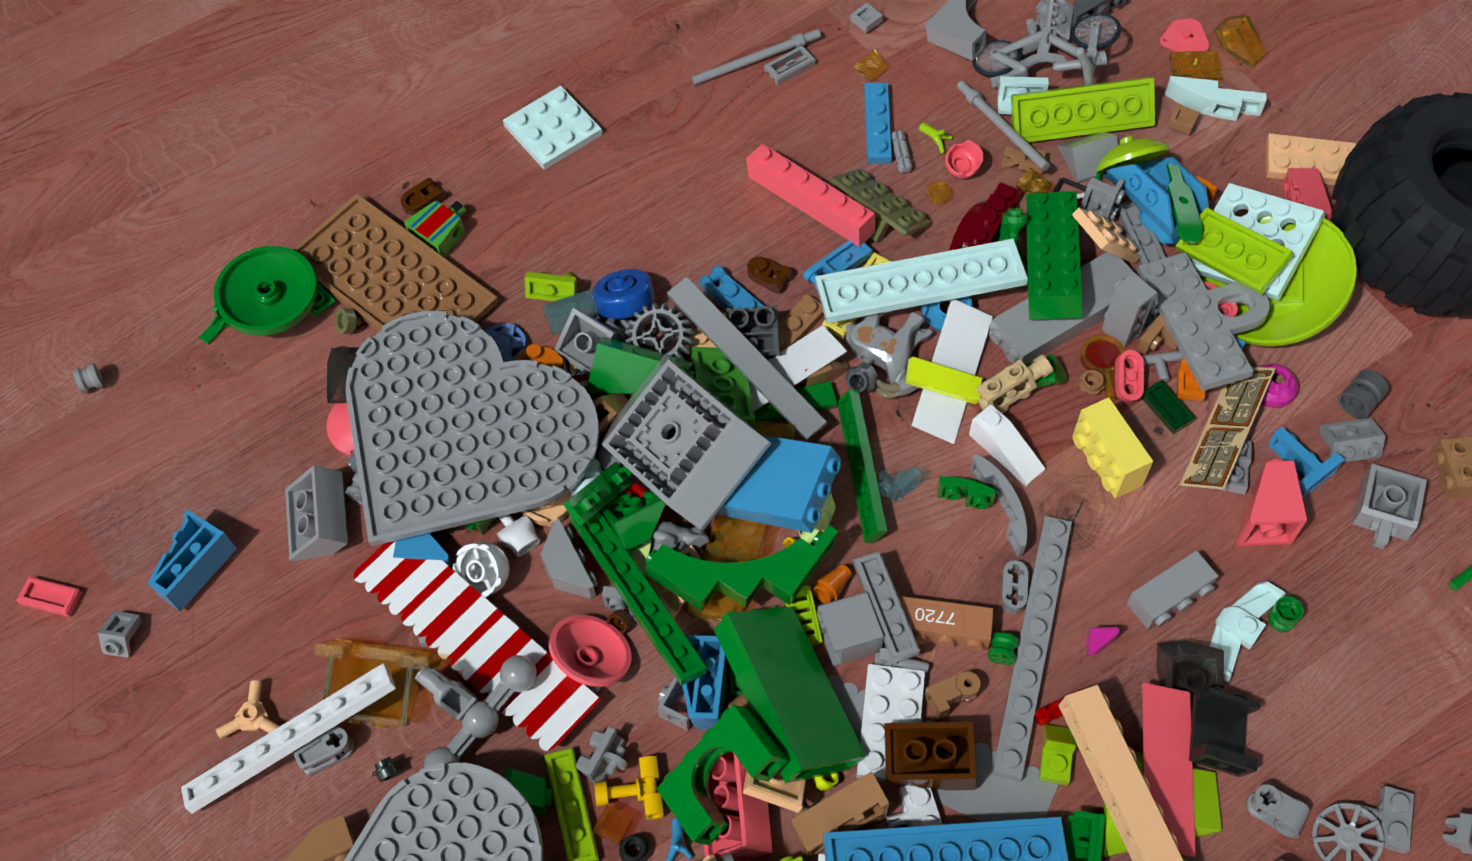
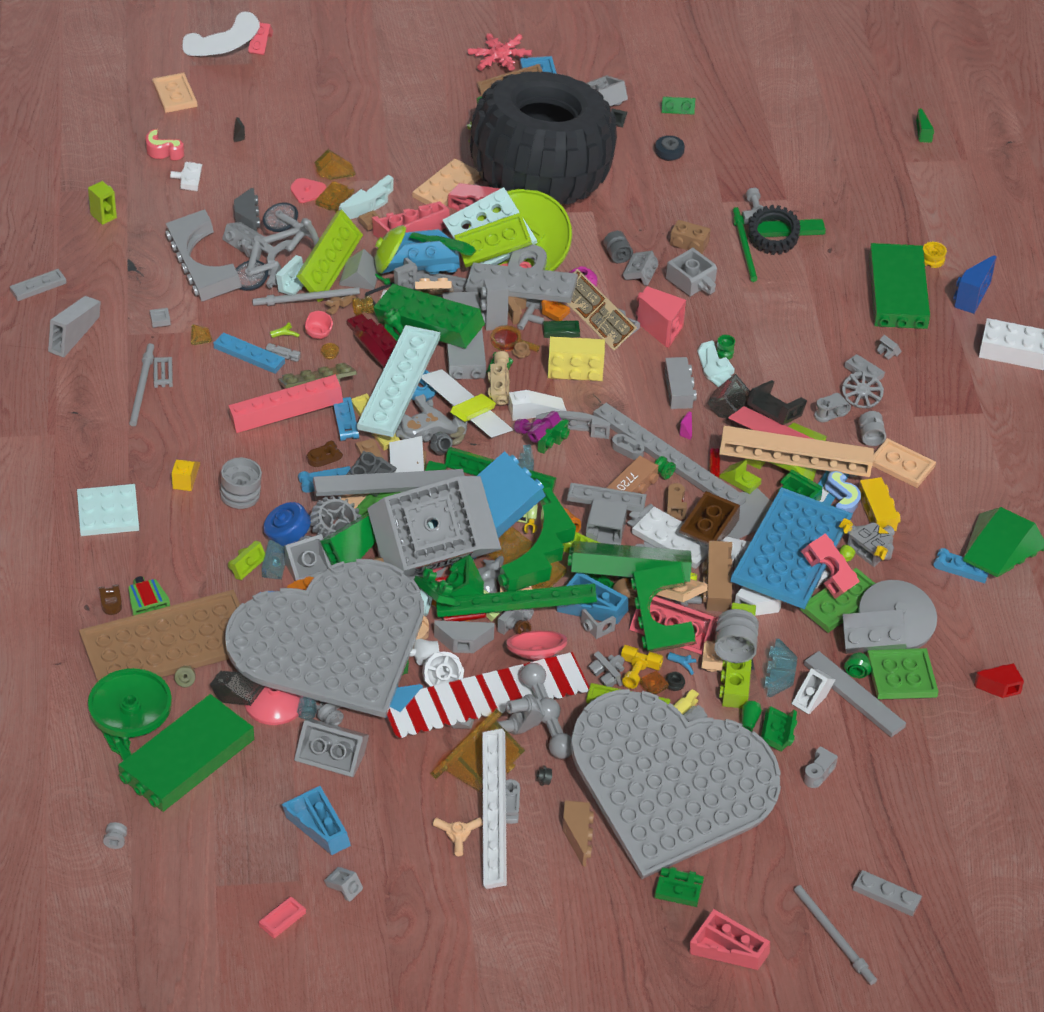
camera: 65 degrees left, 15 degrees down
coral plate [1115,350,1144,403] -> none
dark azure bracket [1267,427,1345,499] -> none
none -> green brick [118,694,254,812]
none -> yellow slope [172,459,200,491]
none -> light grey wheel [220,457,262,509]
none -> coral wedge [372,201,450,239]
none -> magenta bar [514,411,561,442]

